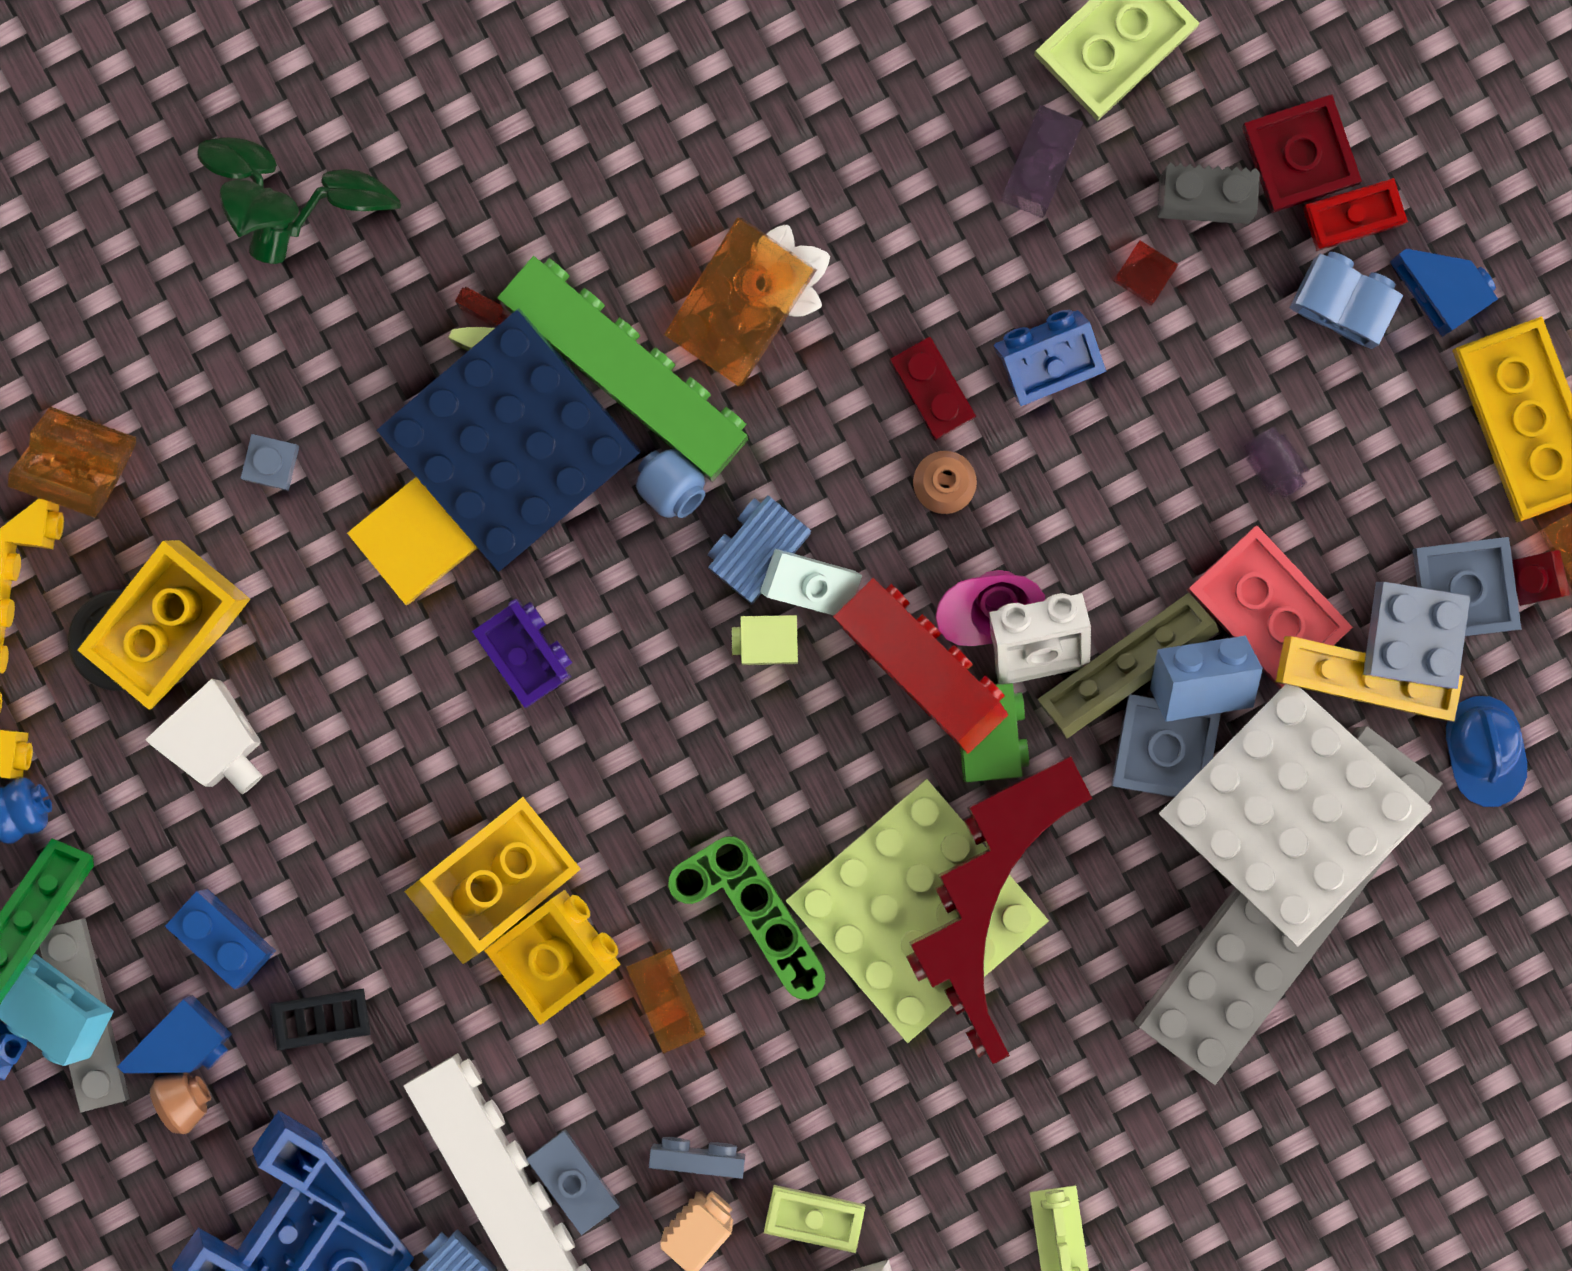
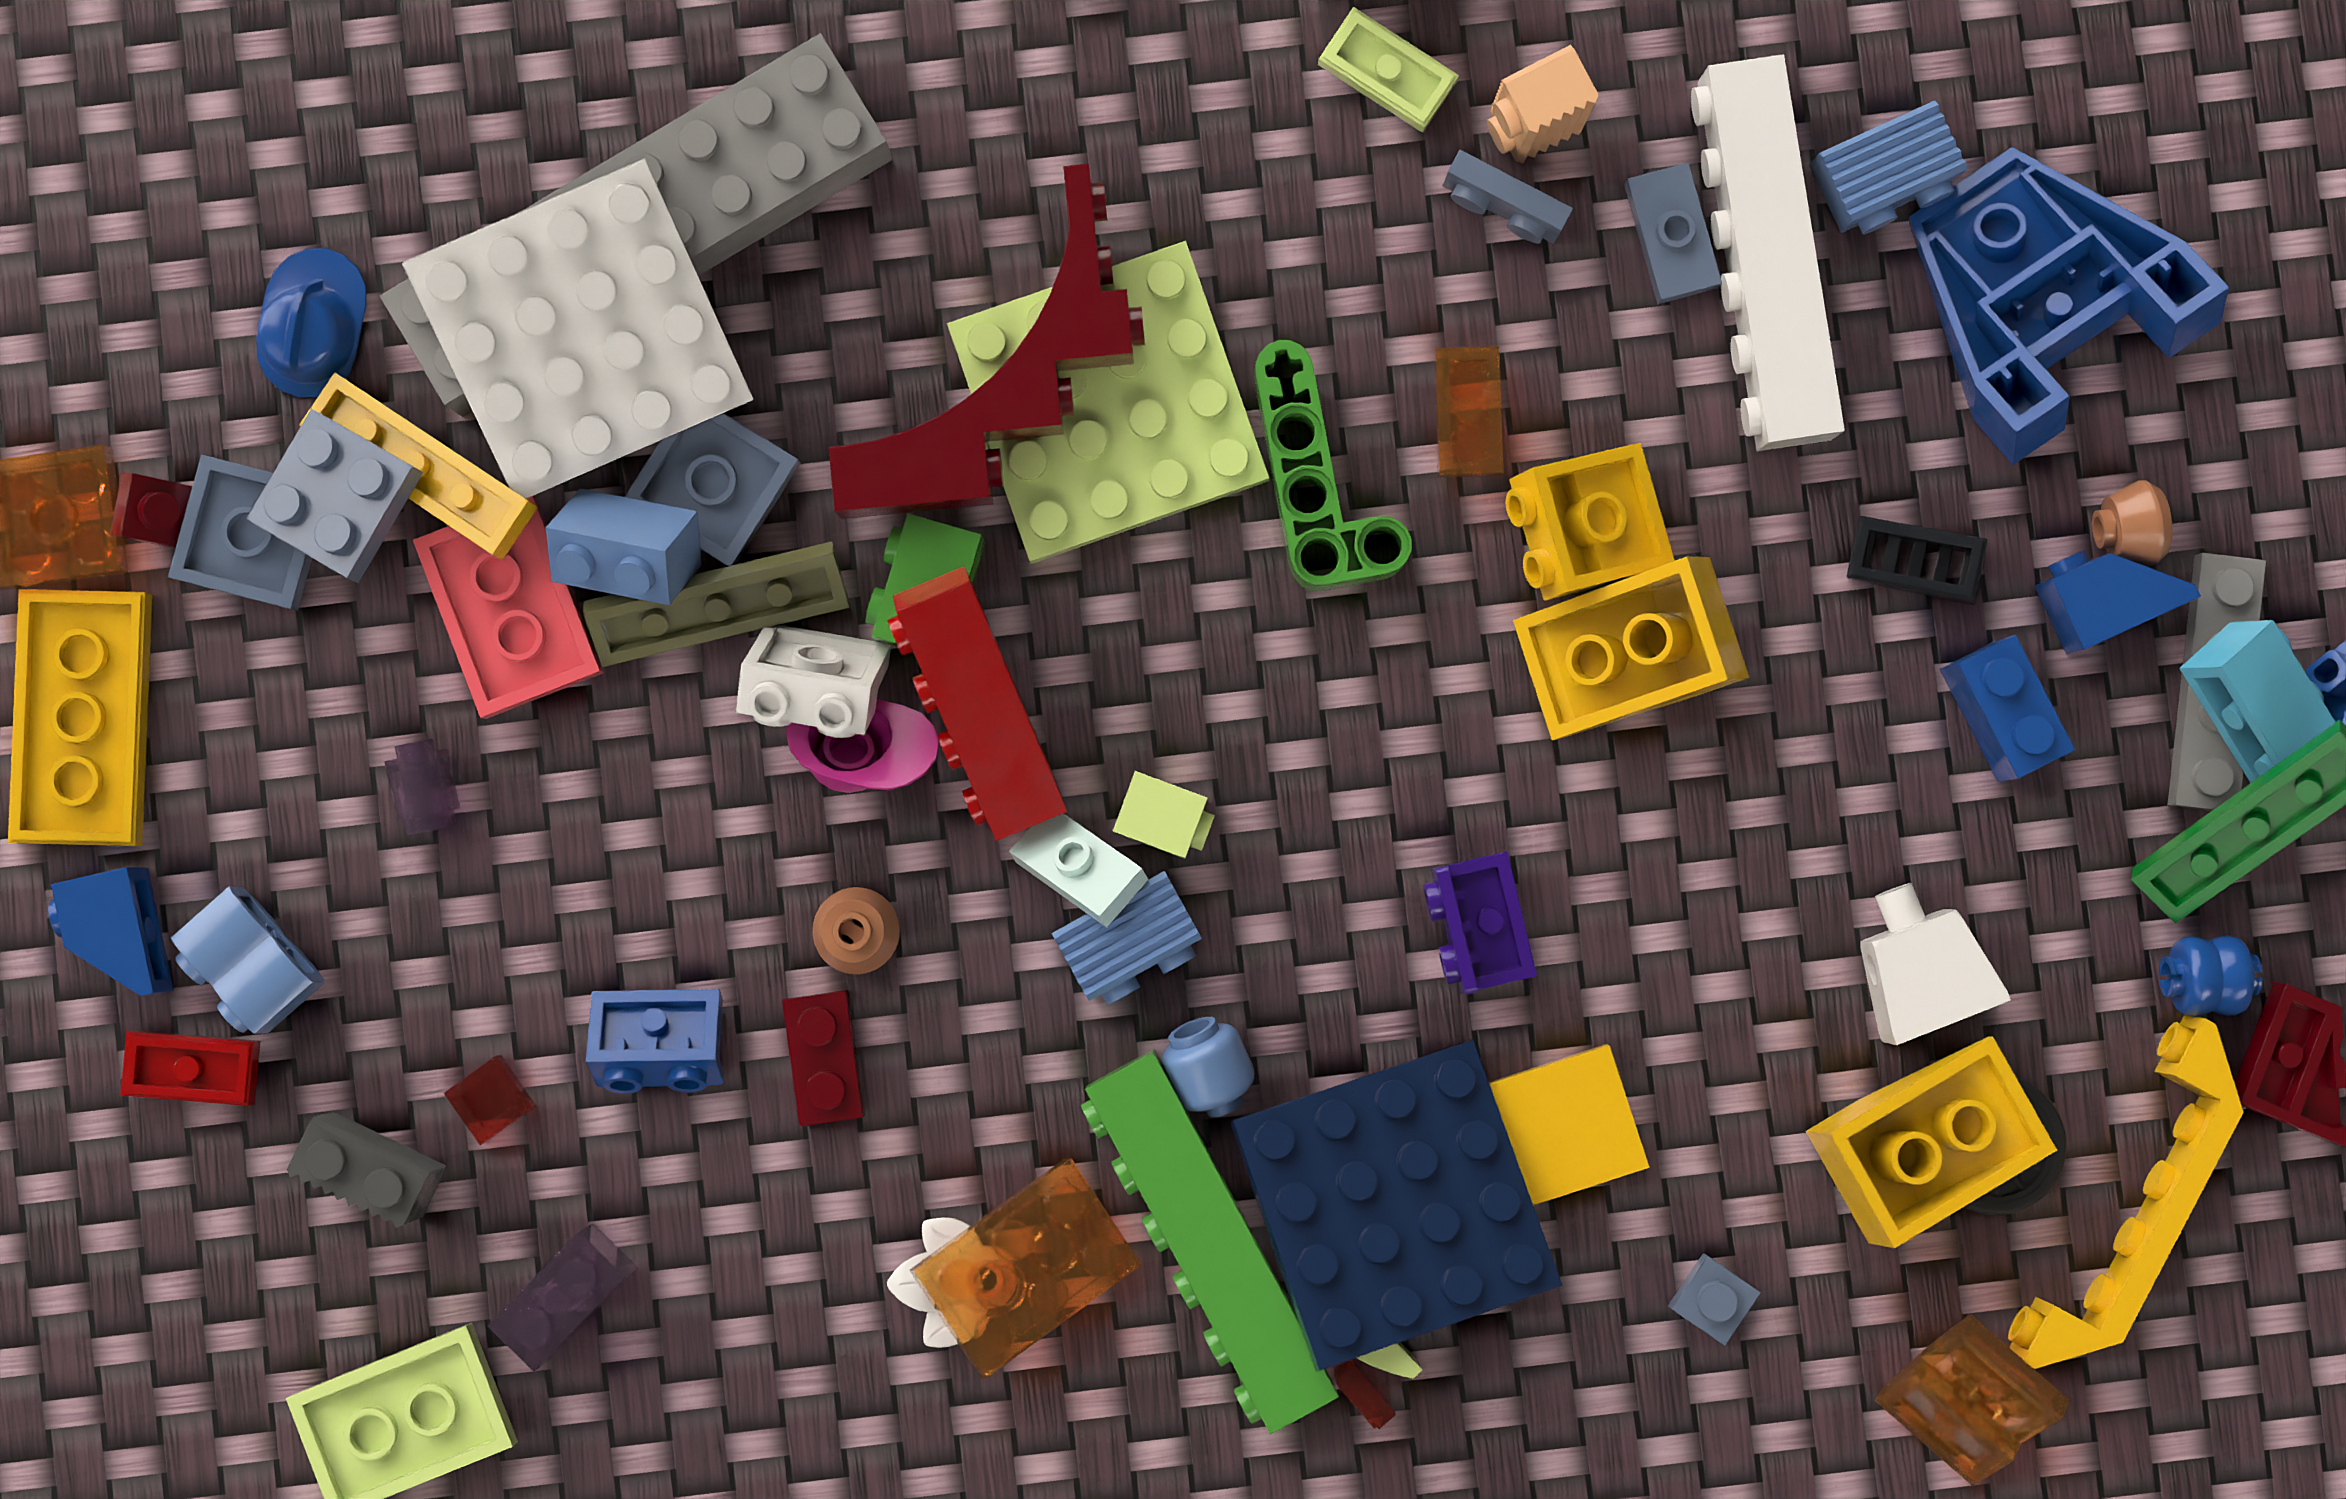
camera: 160 degrees left, 0 degrees up
dark red plate [1242,94,1362,213] -> none

